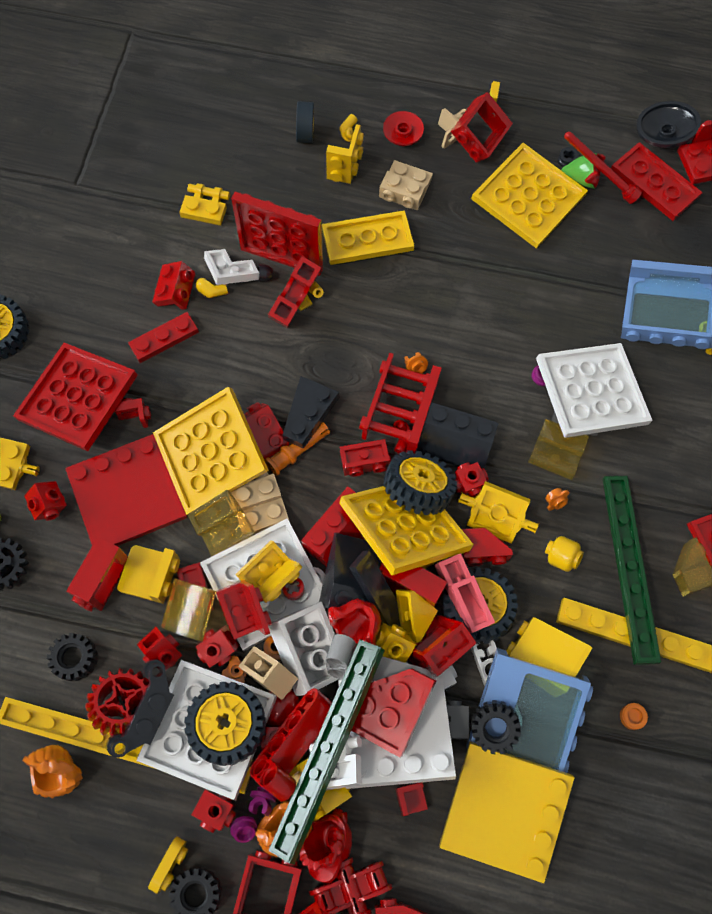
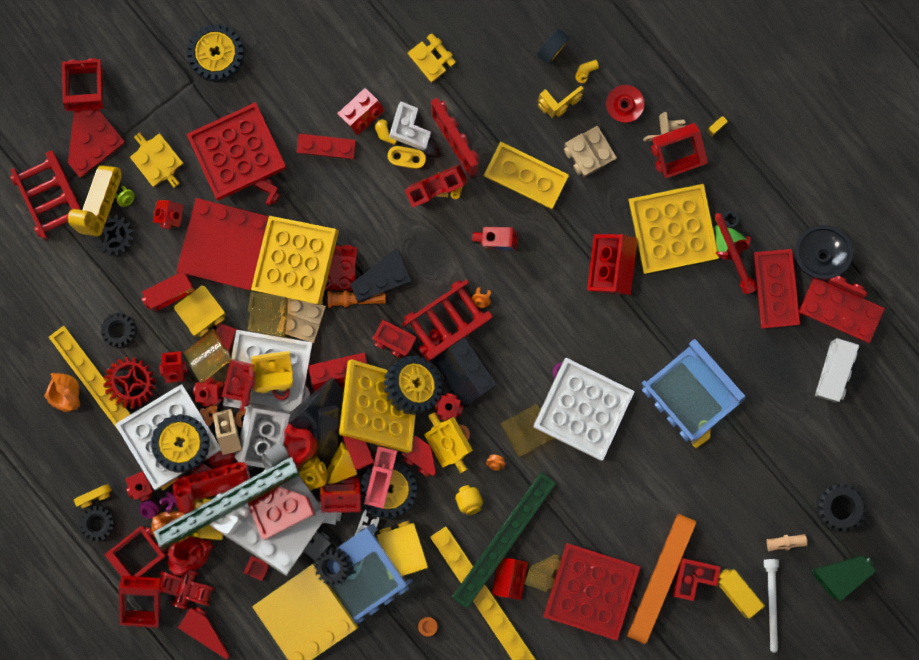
camera: 35 degrees right, 15 degrees up
black plate [106,659,174,757] -> none
none -> yellow plate [388,146,426,169]
none -> torso [472,227,518,251]
none -> red panel [492,558,528,600]
none -> red slope [587,234,638,295]

